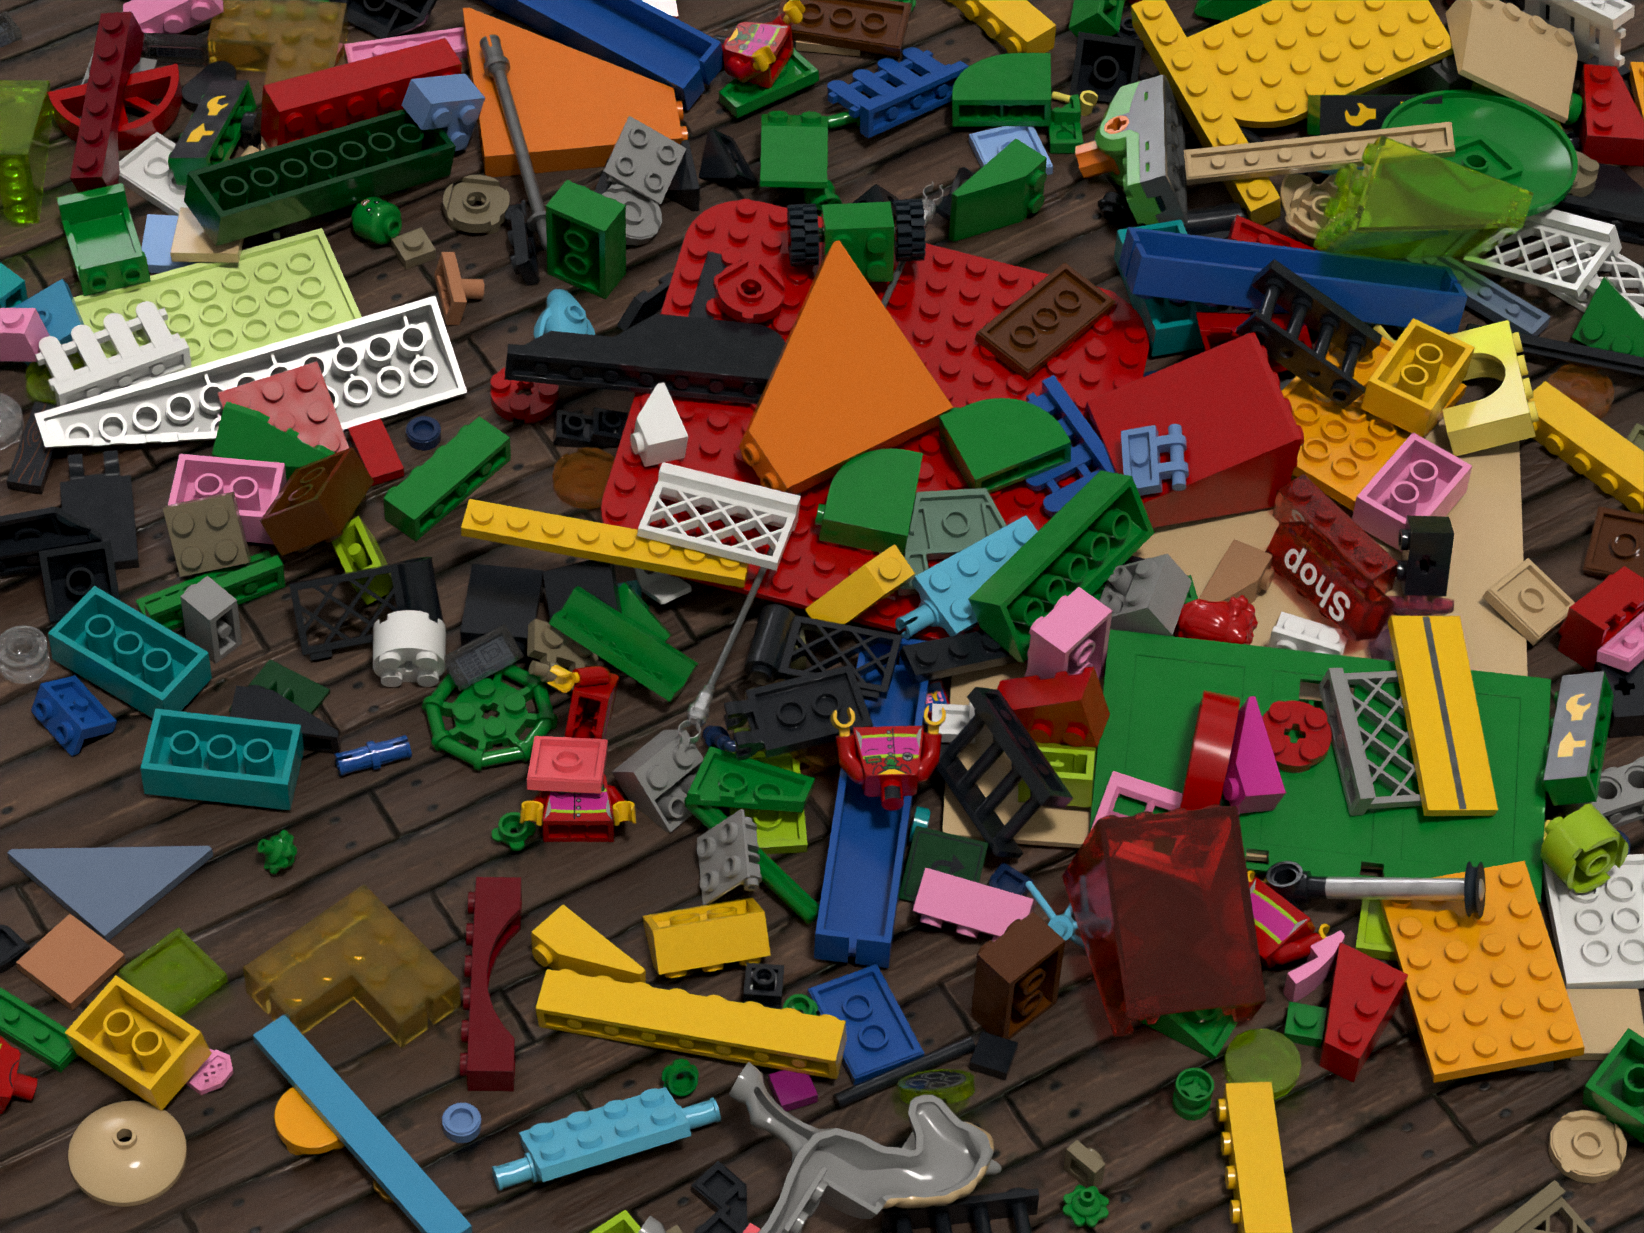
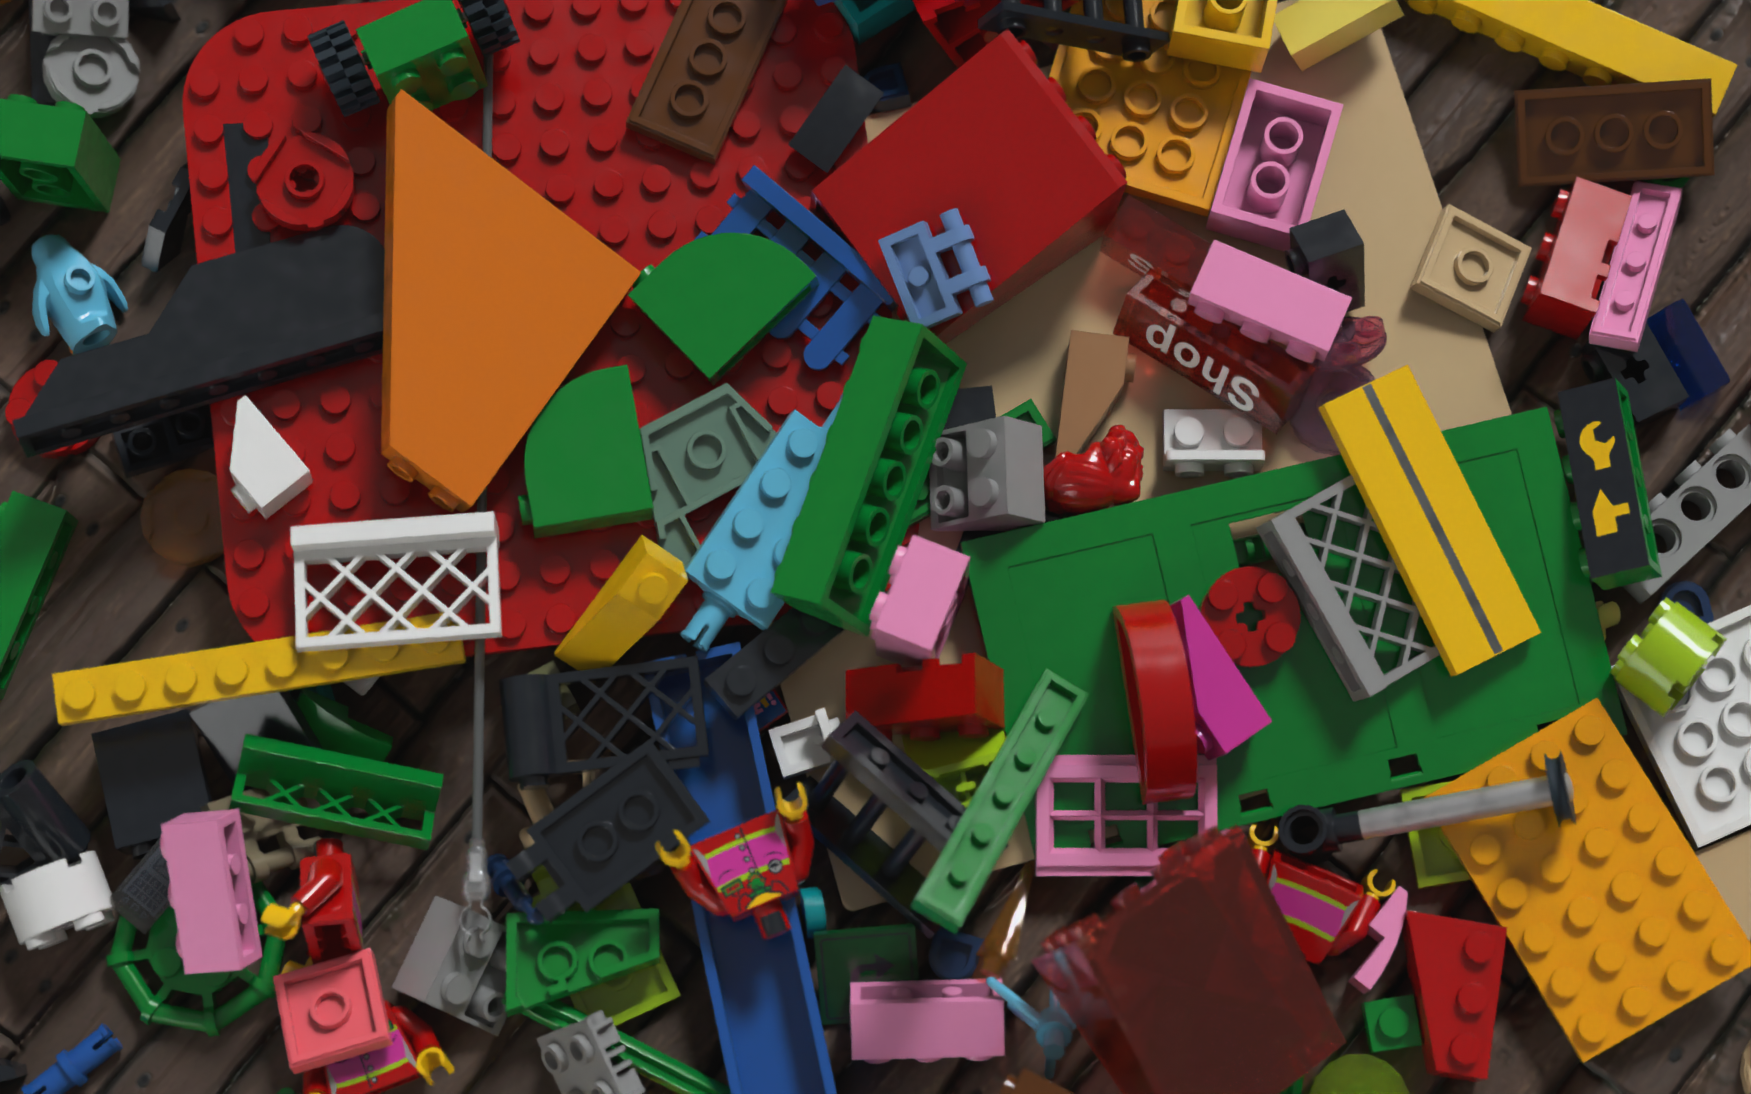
camera: 15 degrees left, 25 degrees up
none -> bright pink brick [160,809,262,974]
none -> black slope [788,64,884,173]
none -> green tile [910,669,1089,934]
none -> clear orange piece [976,860,1036,979]
none -> bright pink brick [1188,239,1352,363]

